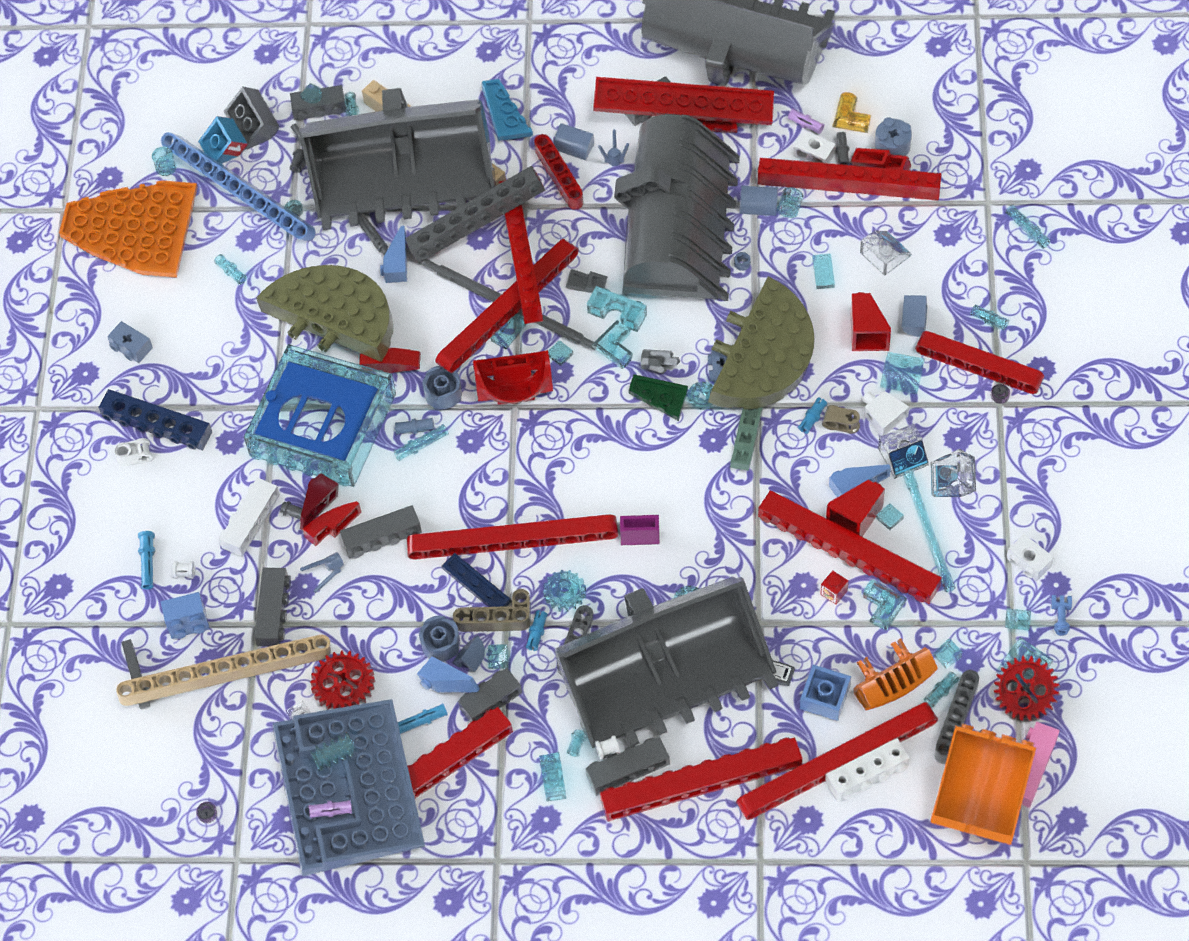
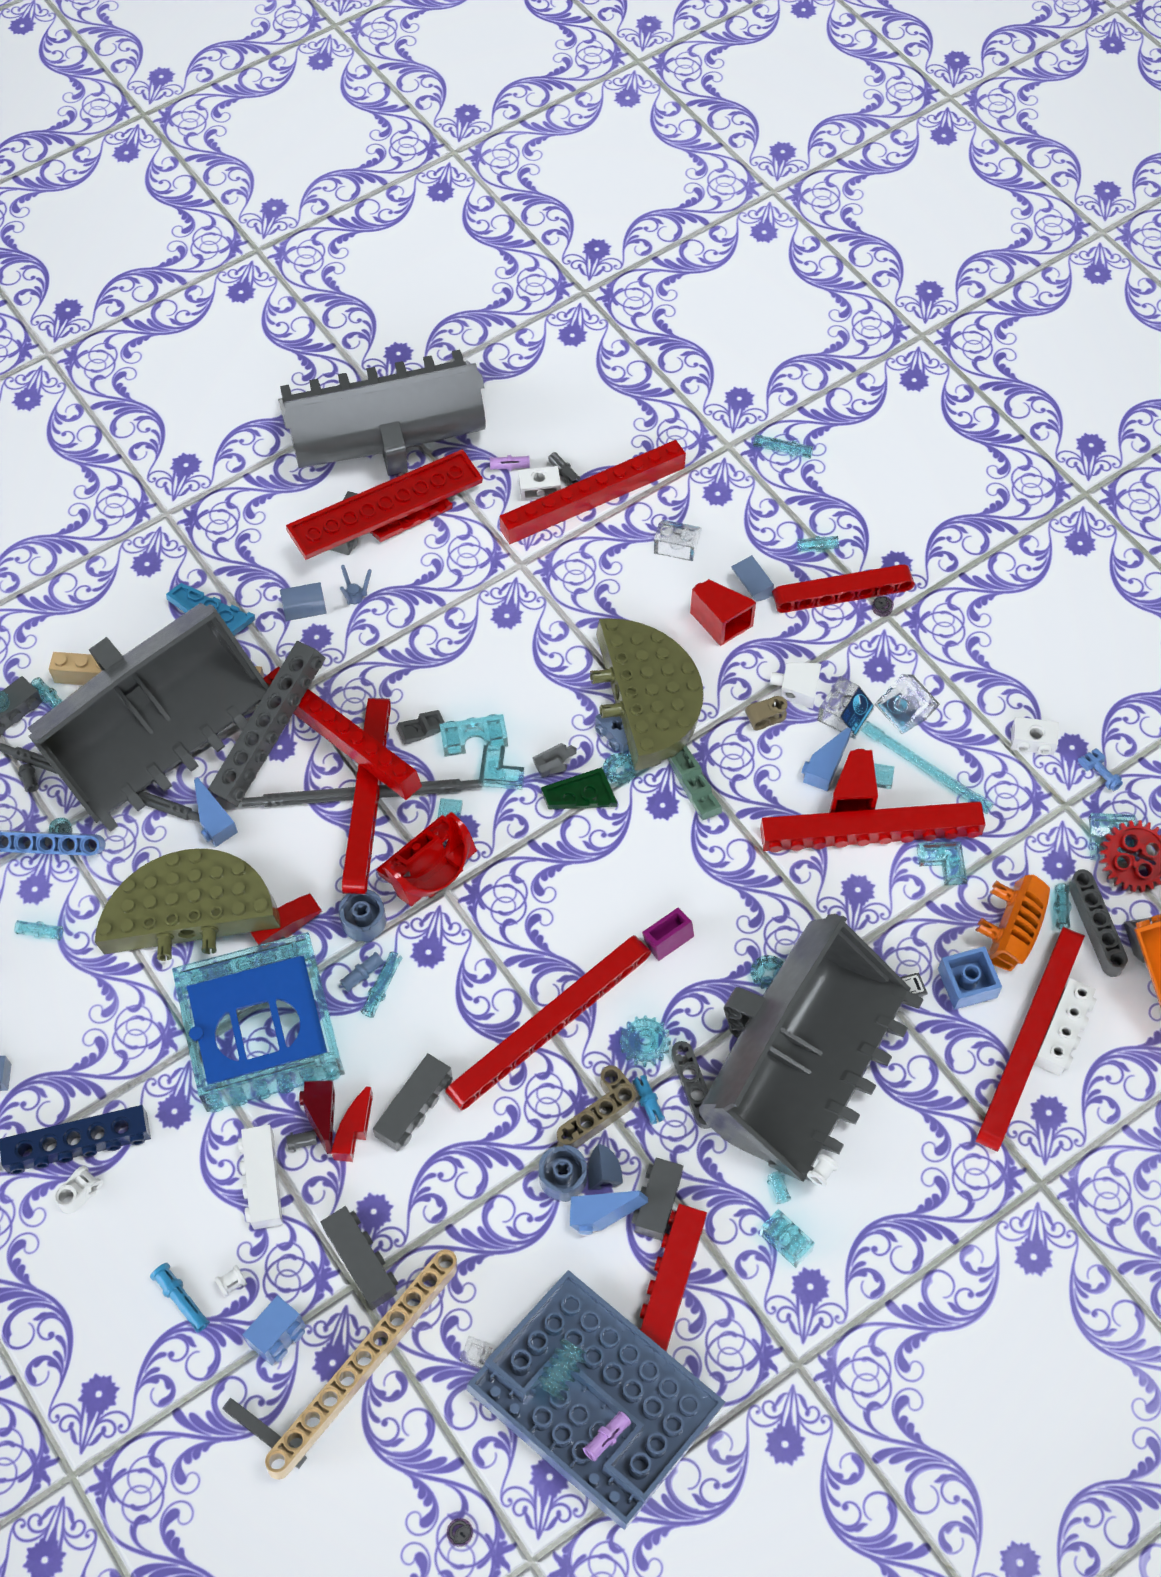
camera: 40 degrees left, 0 degrees up
sand blue plant [300,552,344,593] -> none
red gear [310,650,375,710] -> none
dark azure pin [398,703,448,734] -> none
dark blue tile [441,553,511,607] -> none
clear light blue slope [488,644,509,669] -> none
clear light blue tile [491,314,527,350] -> none
red beam [534,134,584,210] -> none
dark grey brick [585,736,670,796] -> none
red brick [600,737,803,822] -> none
dark grey piece [614,114,740,301] -> none
sand blue bush [734,252,751,271] -> none
sand blue brick [740,186,778,216] -> none
clear light blue piece [777,187,804,218] -> none
dark azure pin [798,397,827,434] -> none
clear light blue tile [812,253,835,289] -> none
red brick [820,570,849,605] -> none
clear yellow brick [833,92,872,133] -> none
red slope [851,148,912,170] -> none
sand blue brick [875,117,912,156] -> none
clear light blue slope [880,352,925,394] -> none
clear light blue slope [933,638,962,669] -> none
clear light blue slope [1005,608,1031,630] -> none

